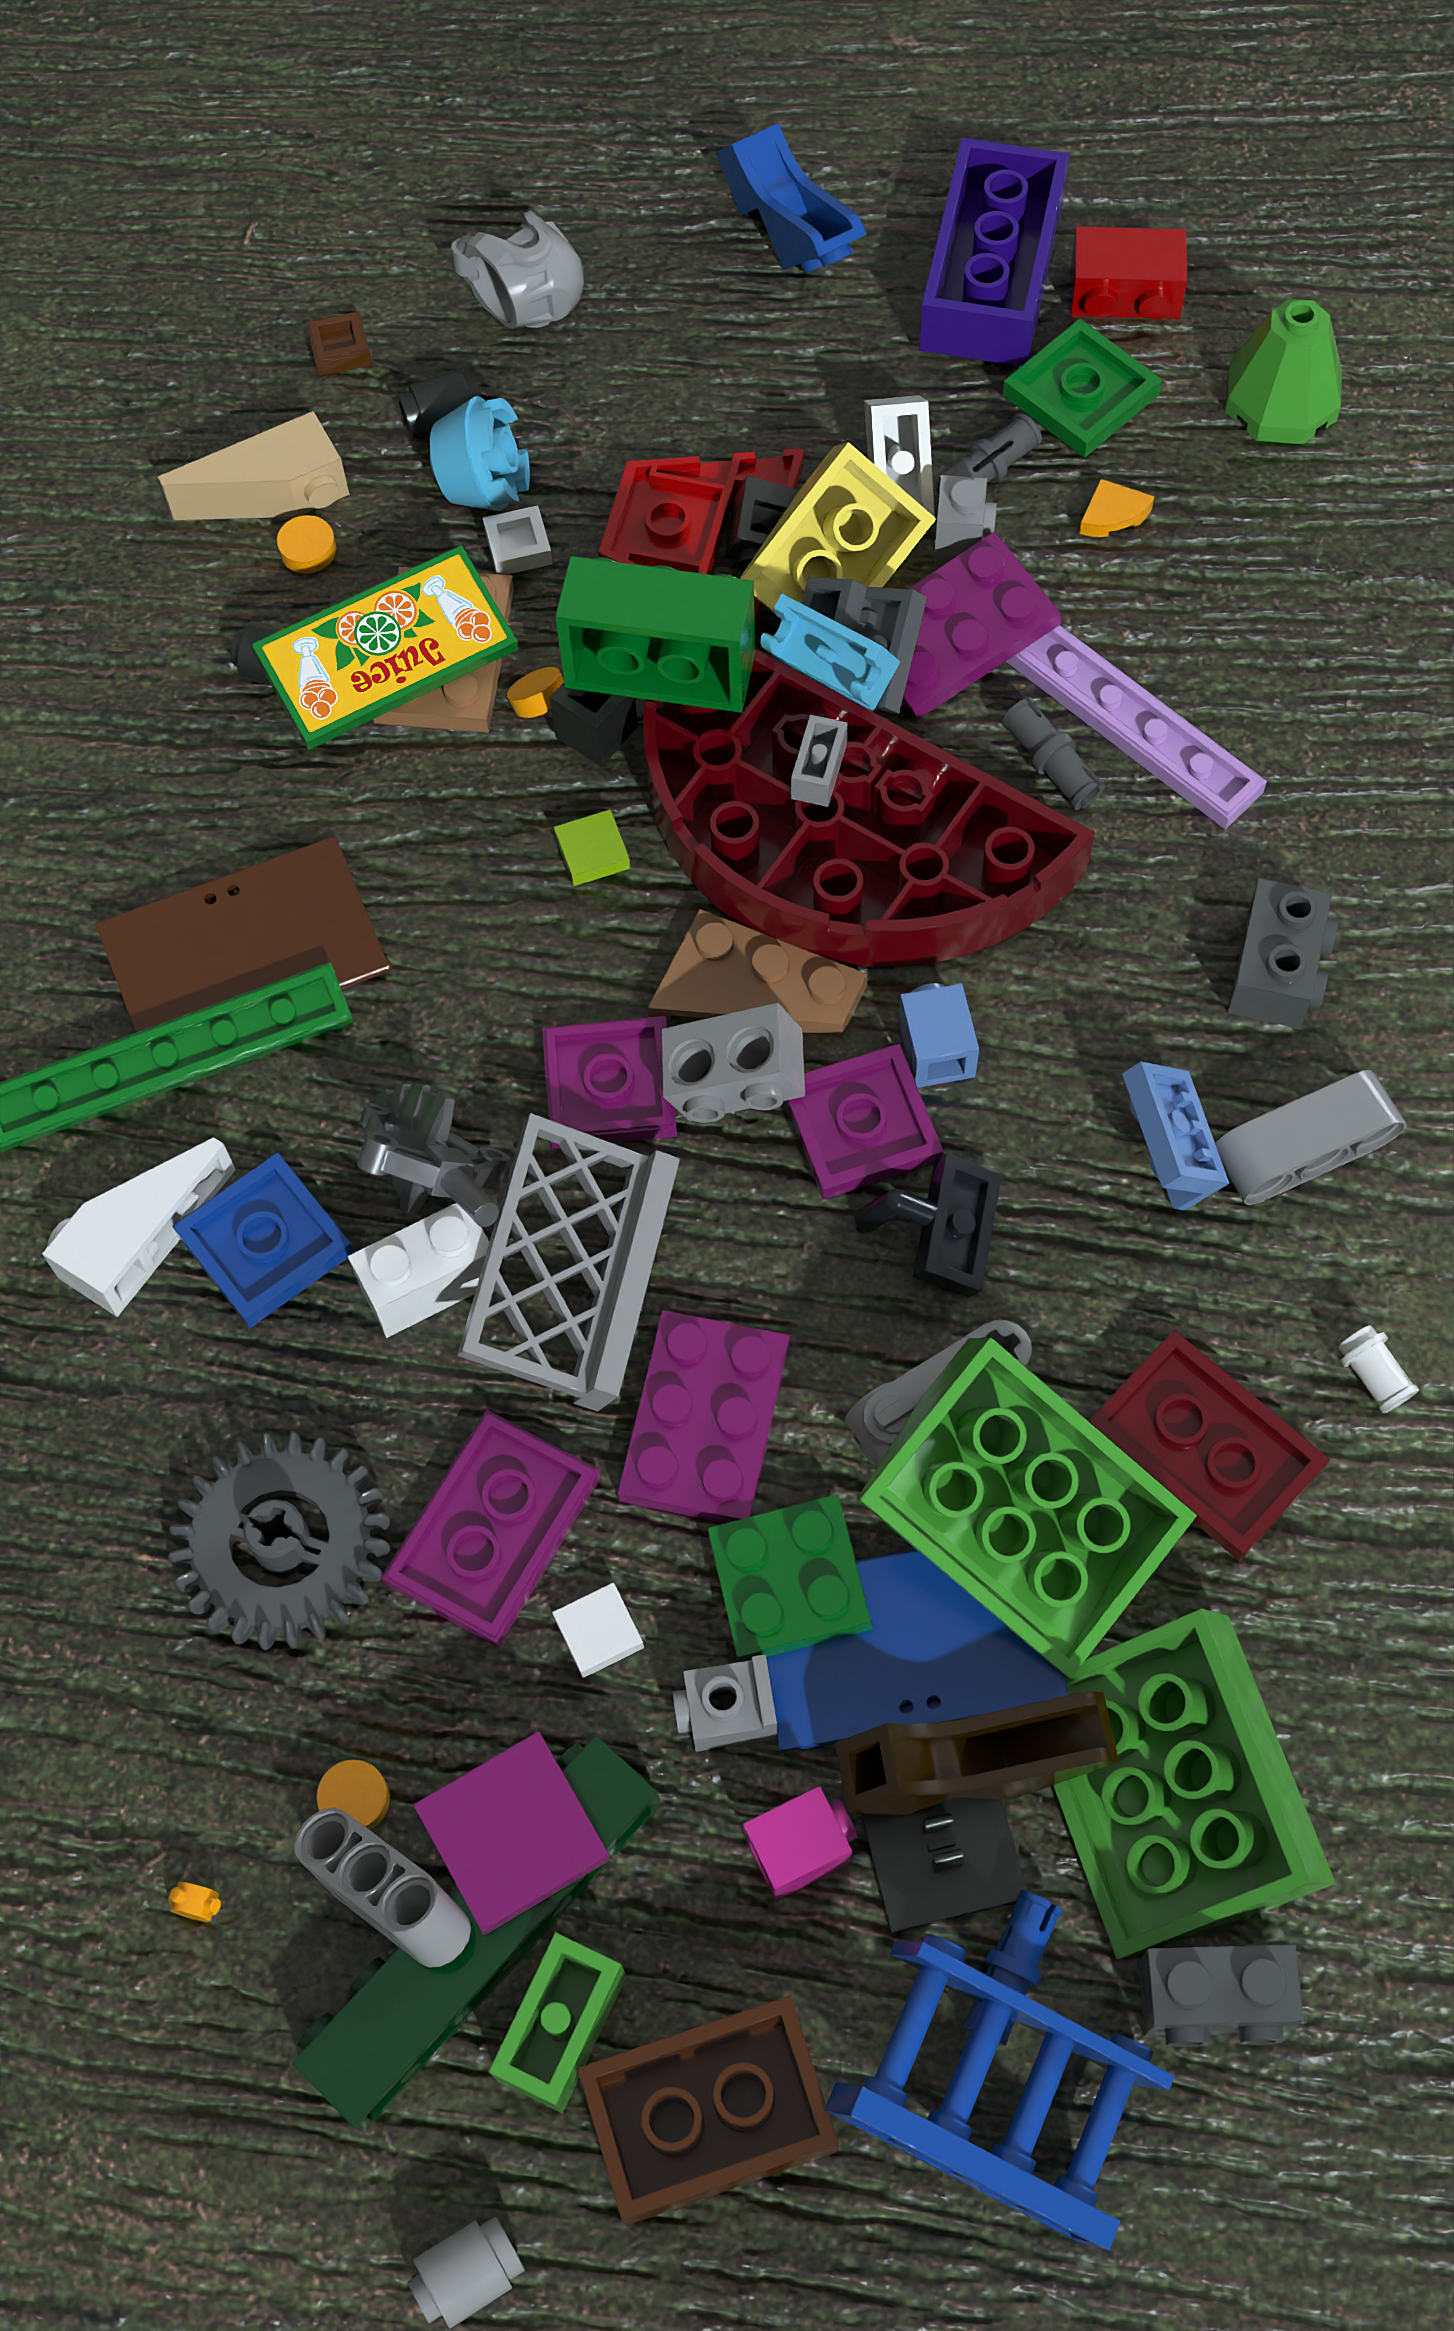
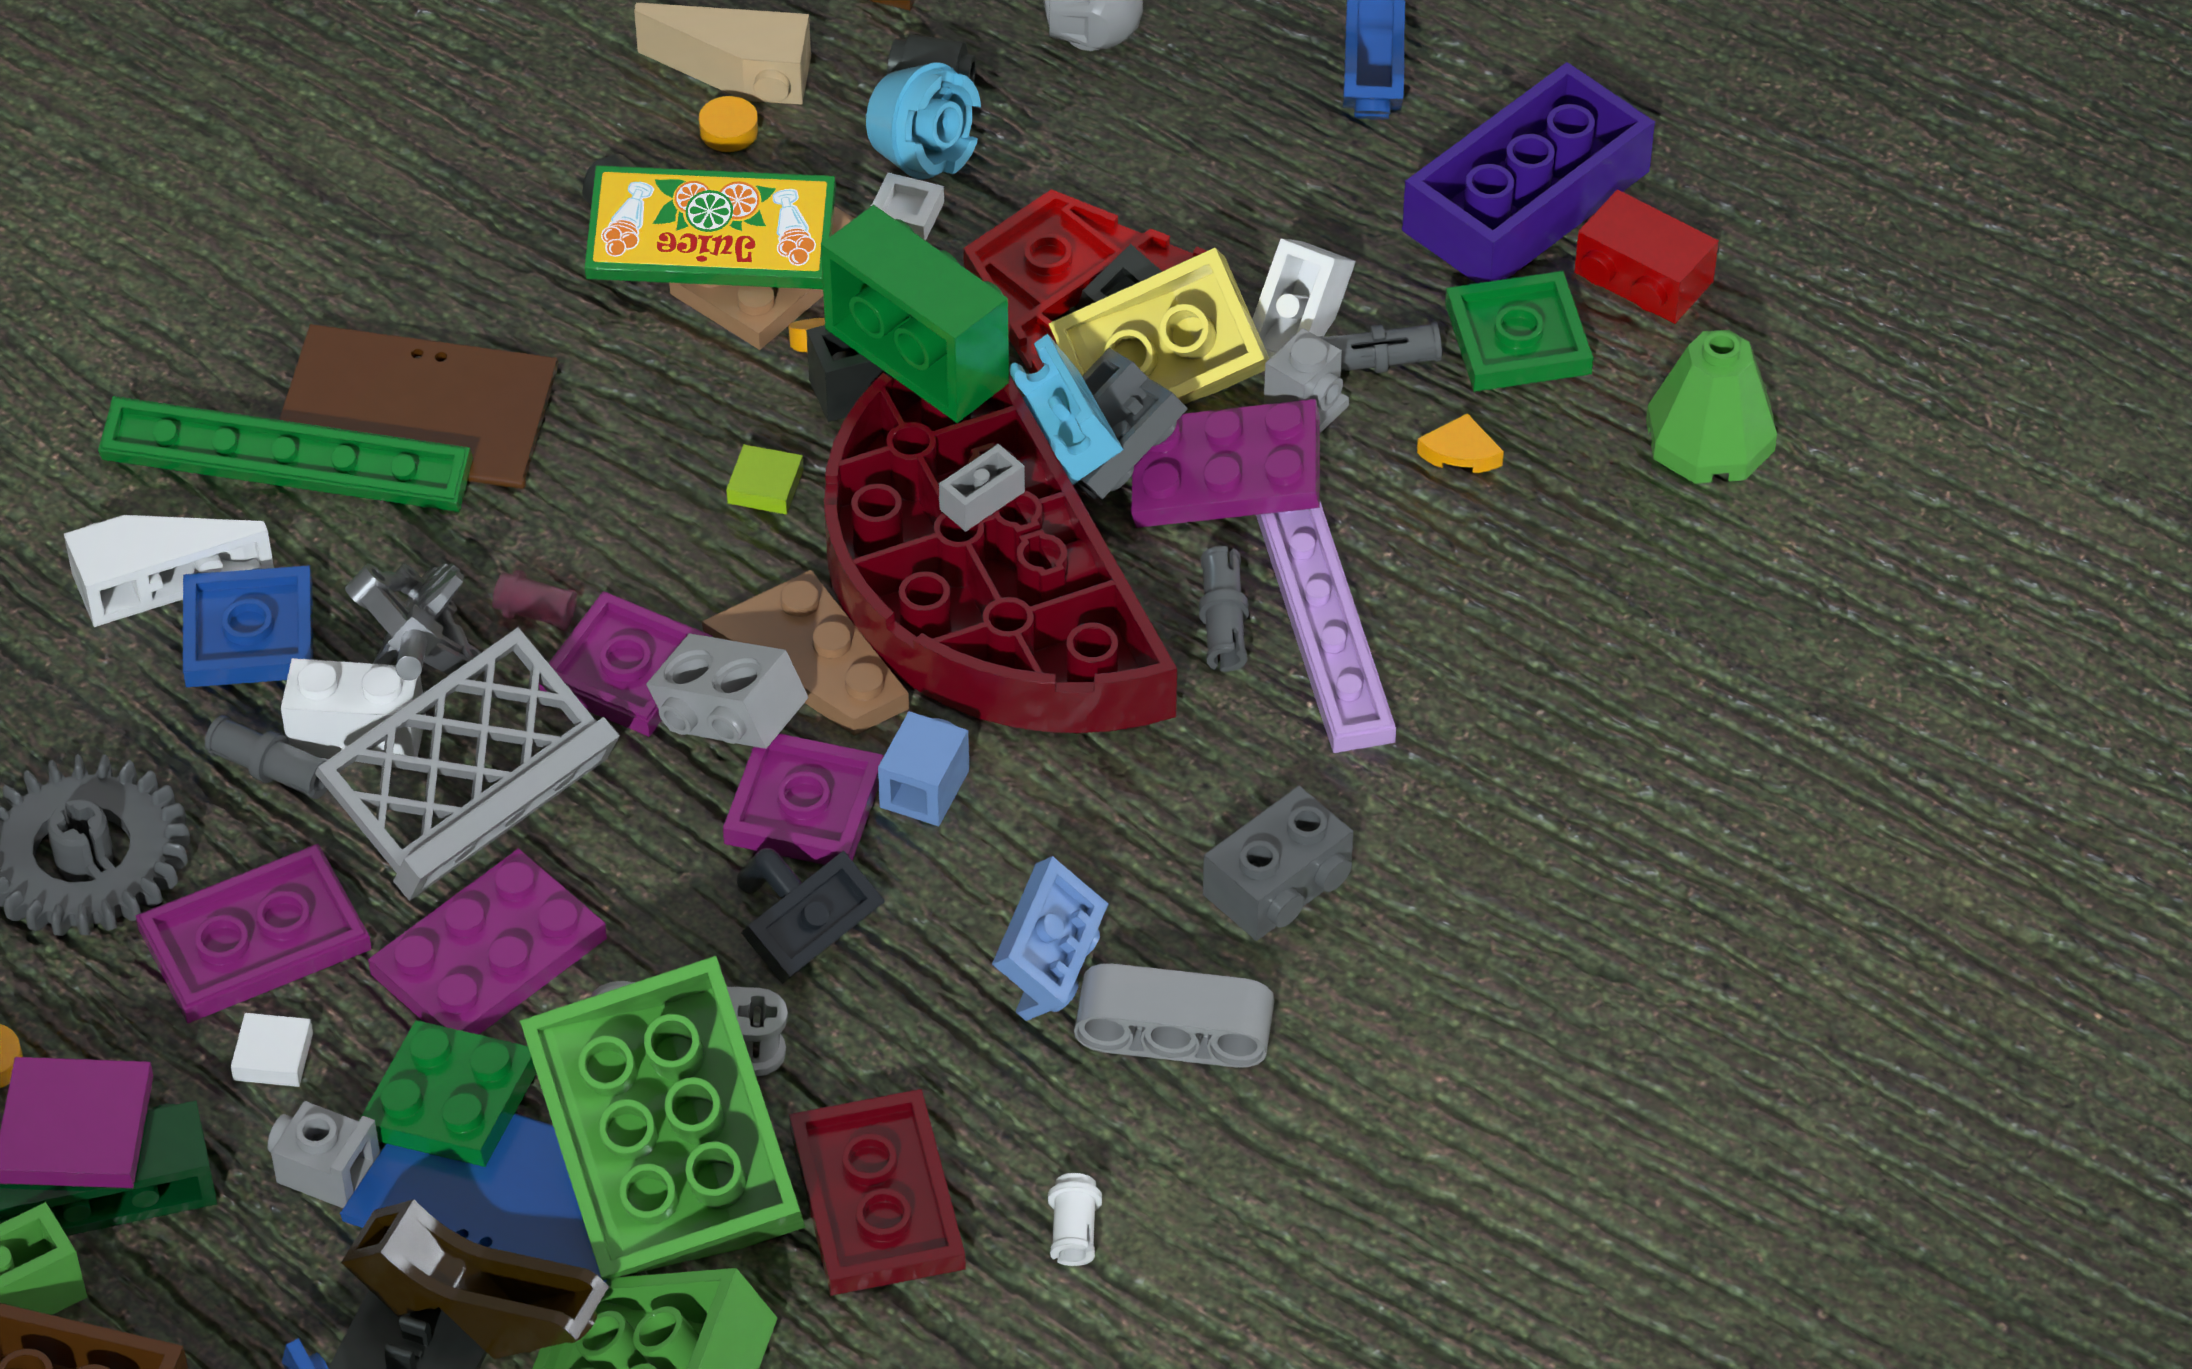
camera: 30 degrees right, 15 degrees down
dark pink brick [743,1786,858,1901] -> none
none -> dark grey pin [204,715,328,799]
none -> clear pink pin [492,569,578,630]

